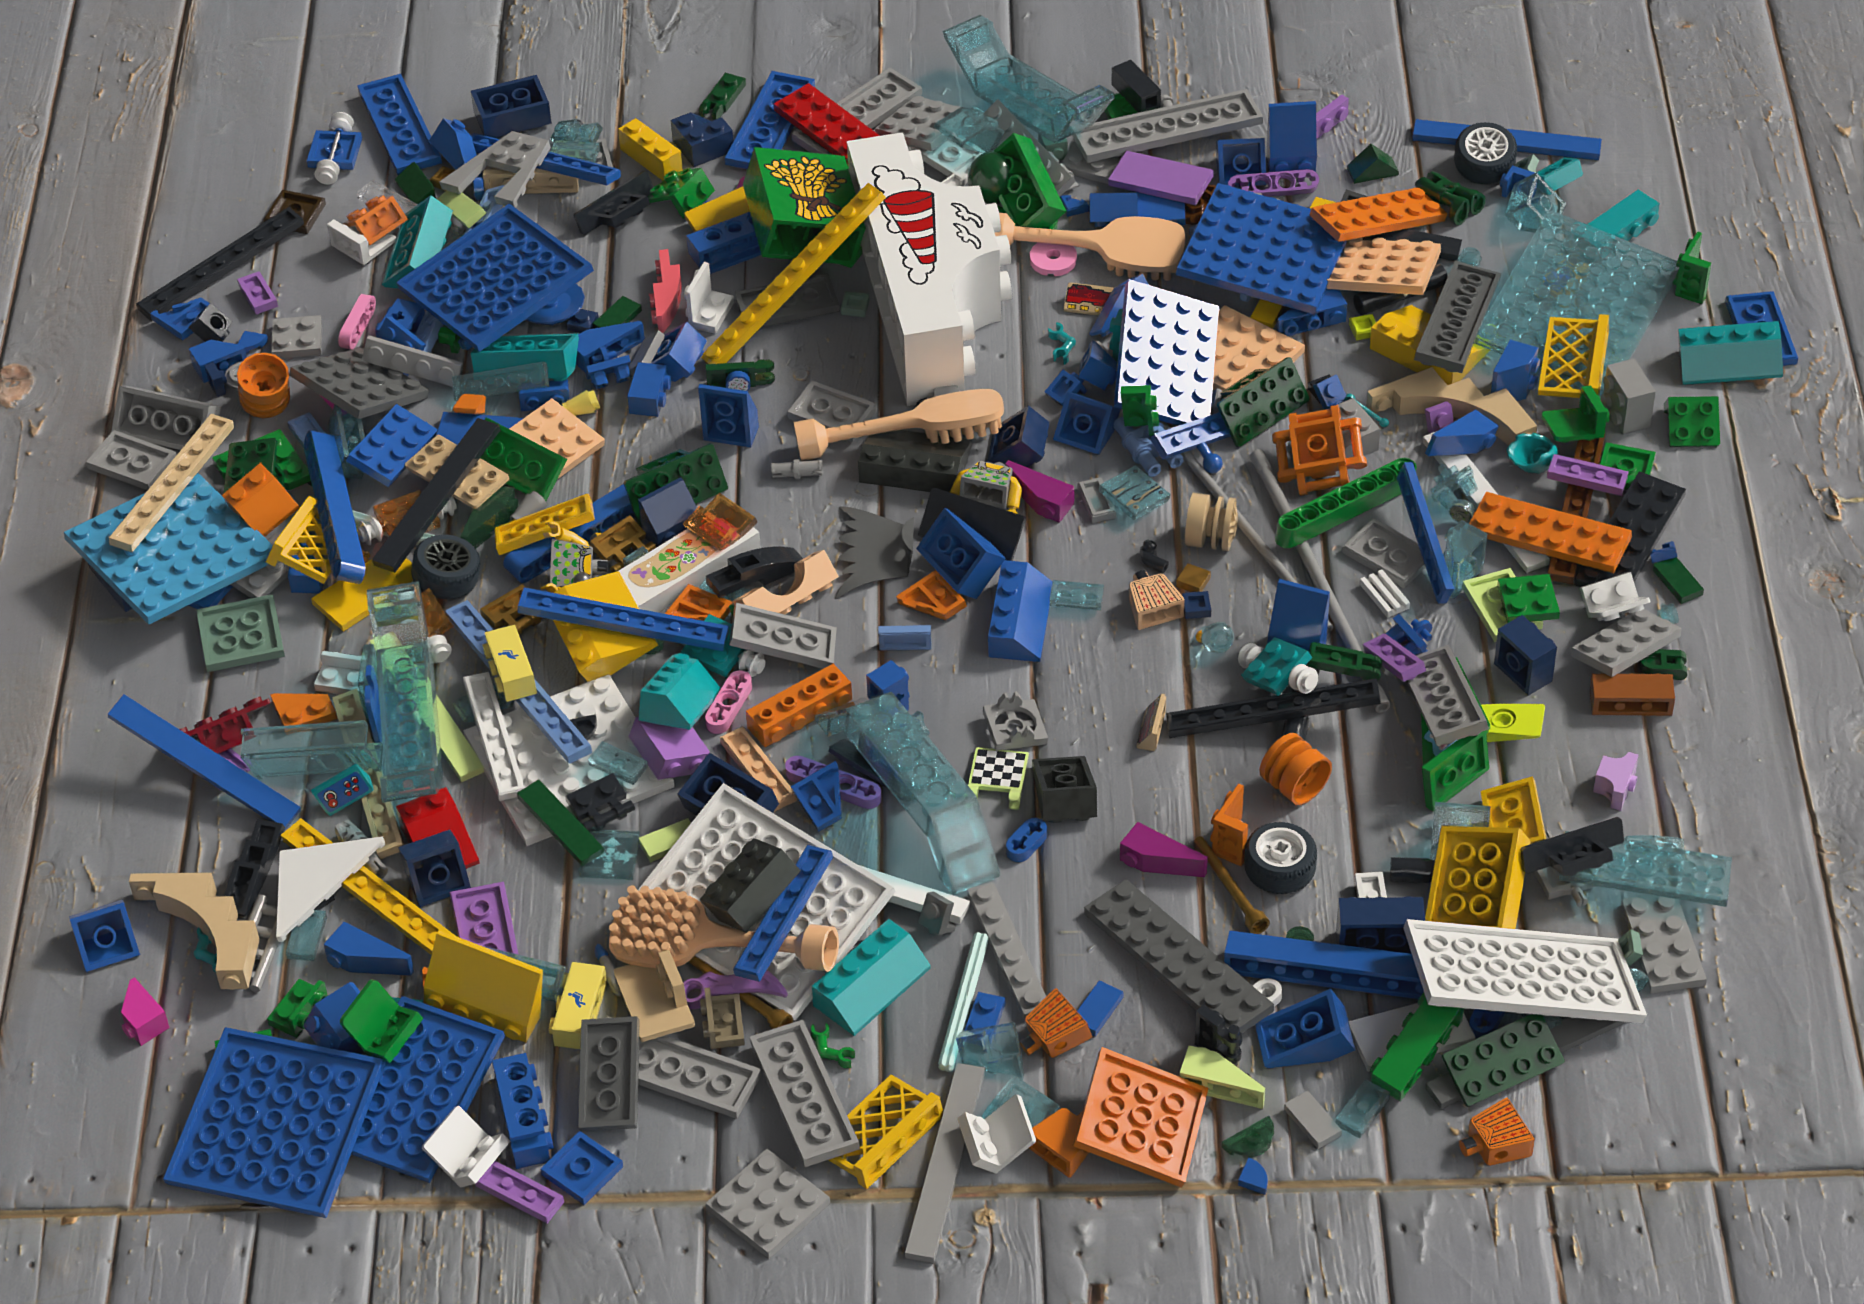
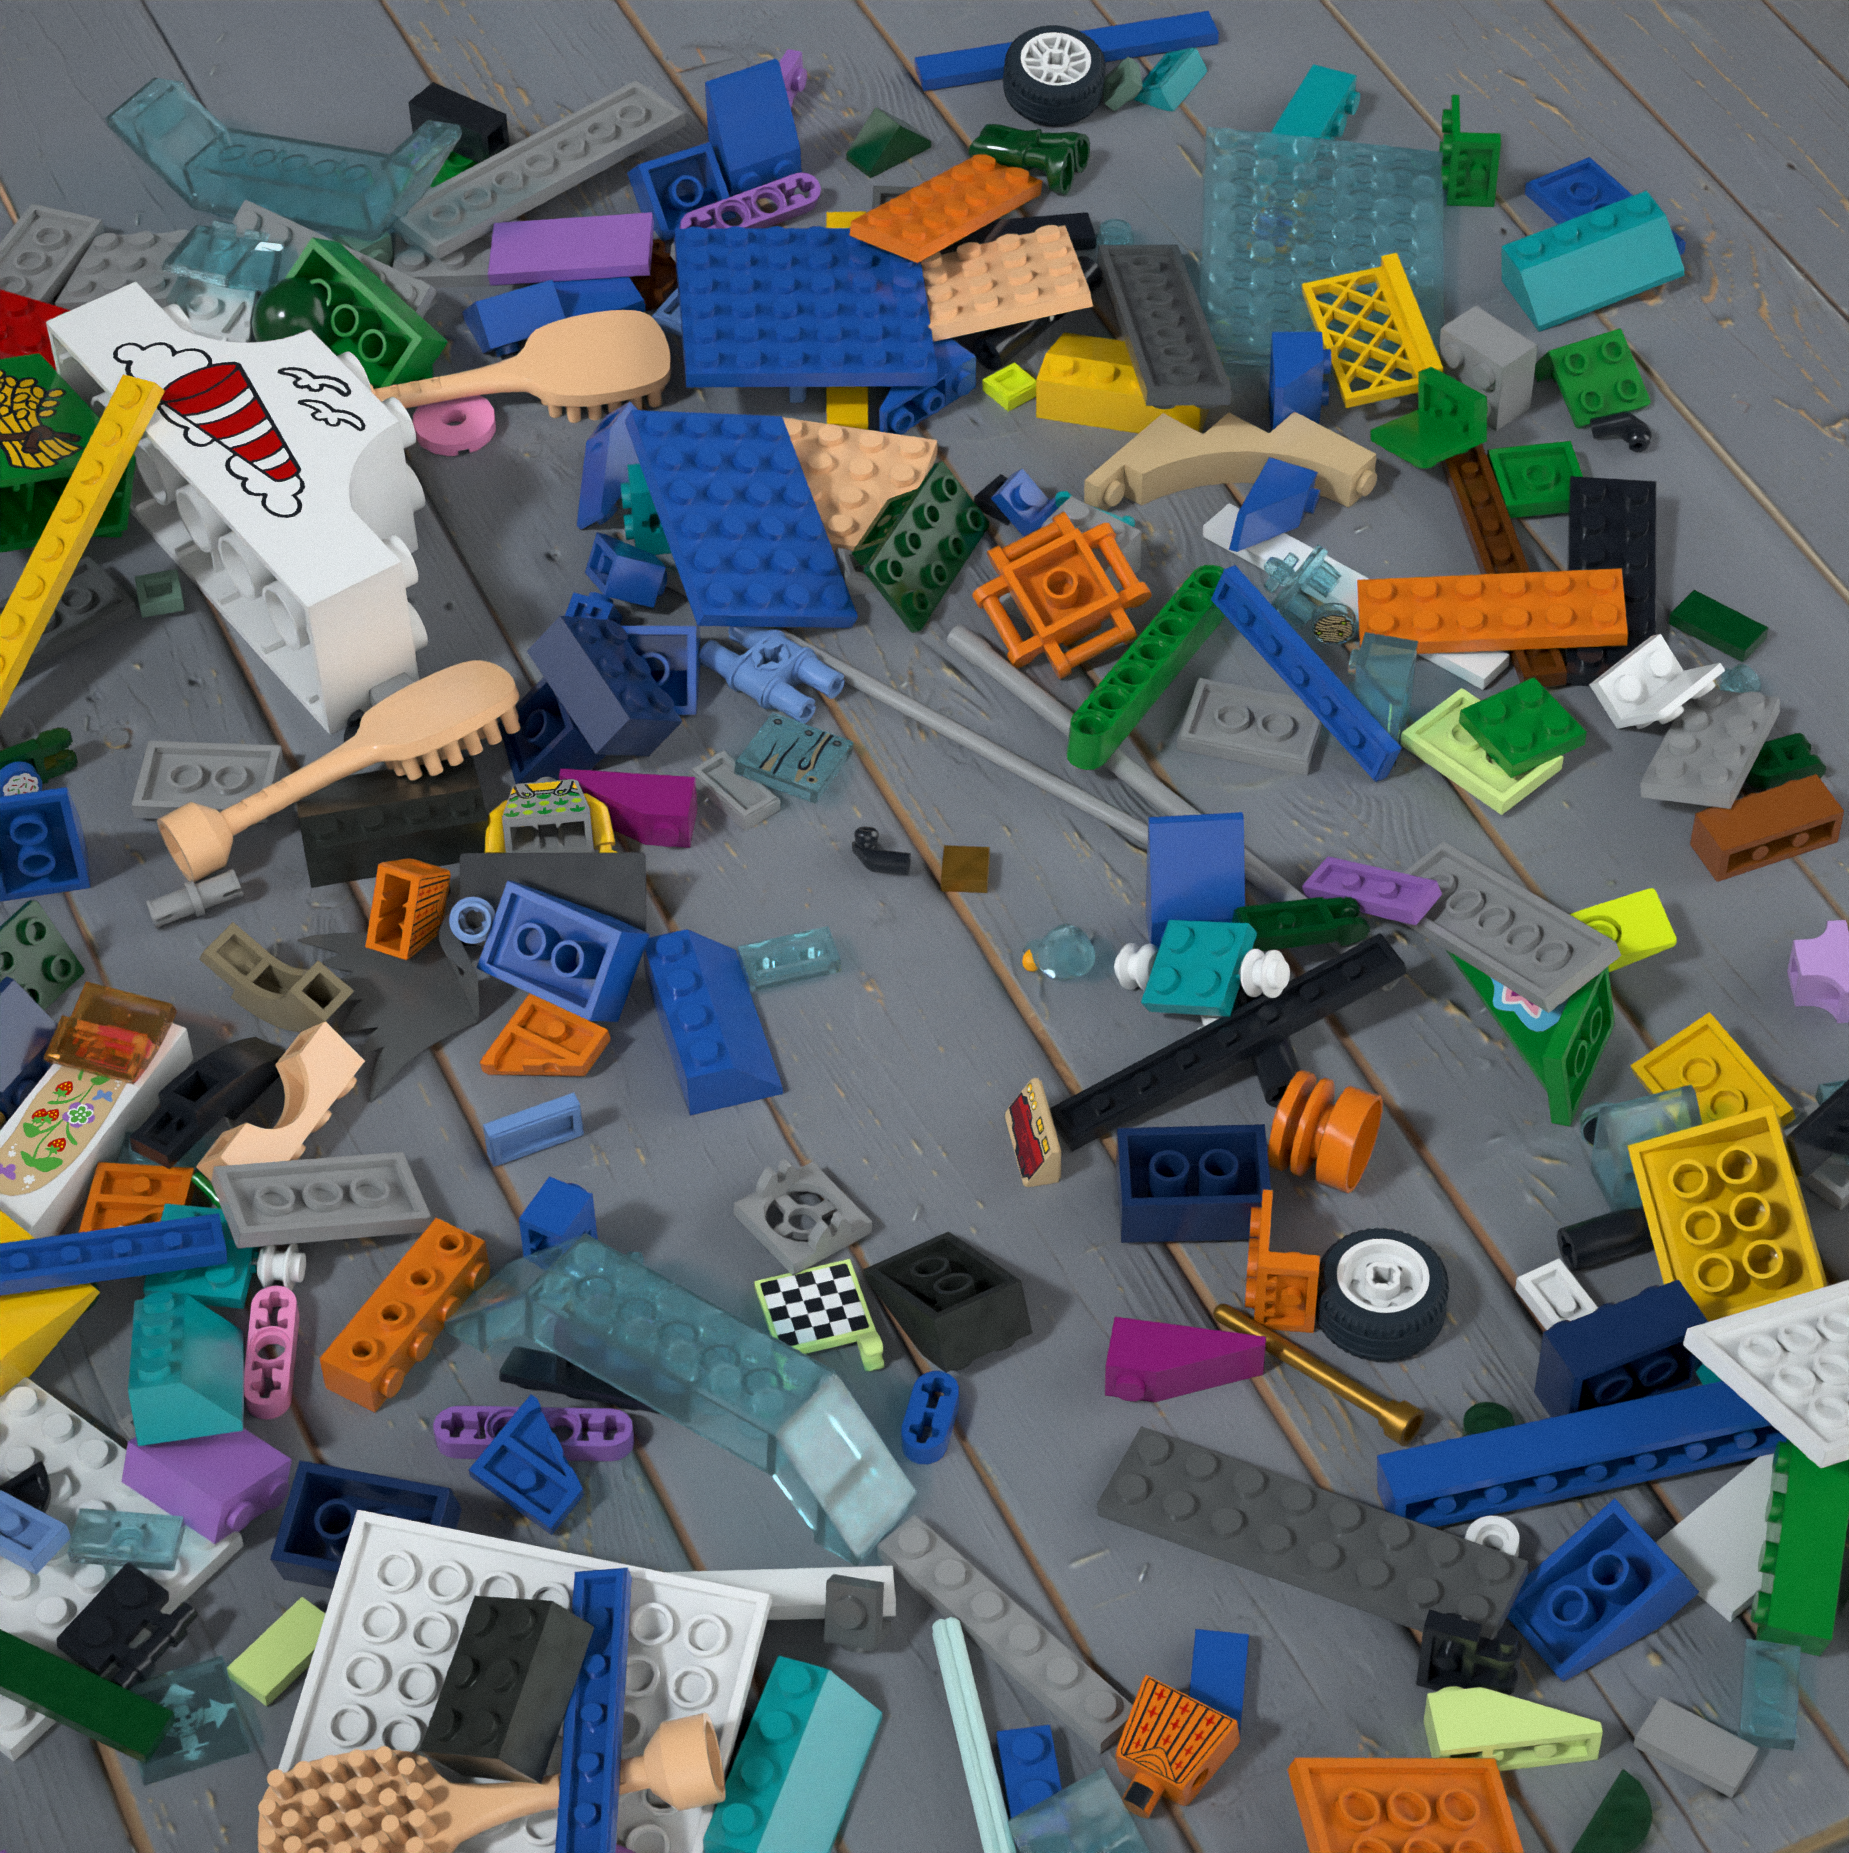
camera: 25 degrees left, 0 degrees up
light nougat tile [720,726,797,812] -> none
teal arm [1048,322,1076,365] -> none
blue tile [1060,195,1089,217] -> none
slope [1064,282,1113,316] -> none
green bracket [1120,385,1159,436] -> none
light nougat torso [1129,570,1184,630] -> none
blue plate [1150,412,1231,473] -> none
dark blue plate [1182,591,1211,619] -> none
tan wheel [1185,492,1238,551] -> none
white tile [1360,570,1410,618] -> none
blue hips [1385,614,1433,655] -> none
medium lavender plate [1425,401,1454,433] -> none
dark blue brick [1494,615,1557,696] -> none
blue bracket [1500,165,1539,198] -> none
clear light blue slope [1504,173,1566,236] -> none
teal hair [1506,433,1558,474] -> none
medium lavender plate [1547,454,1629,496] -> none
blue tile [1650,541,1678,563] -> none
none -> dark tan arch [199,922,354,1032]
none -> orange torso [365,858,451,960]
none -> medium blue cone [449,897,495,944]
none -> dark blue brick [527,616,683,756]
none -> dark blue brick [1116,1124,1272,1243]
none -> black arm [1590,411,1652,452]

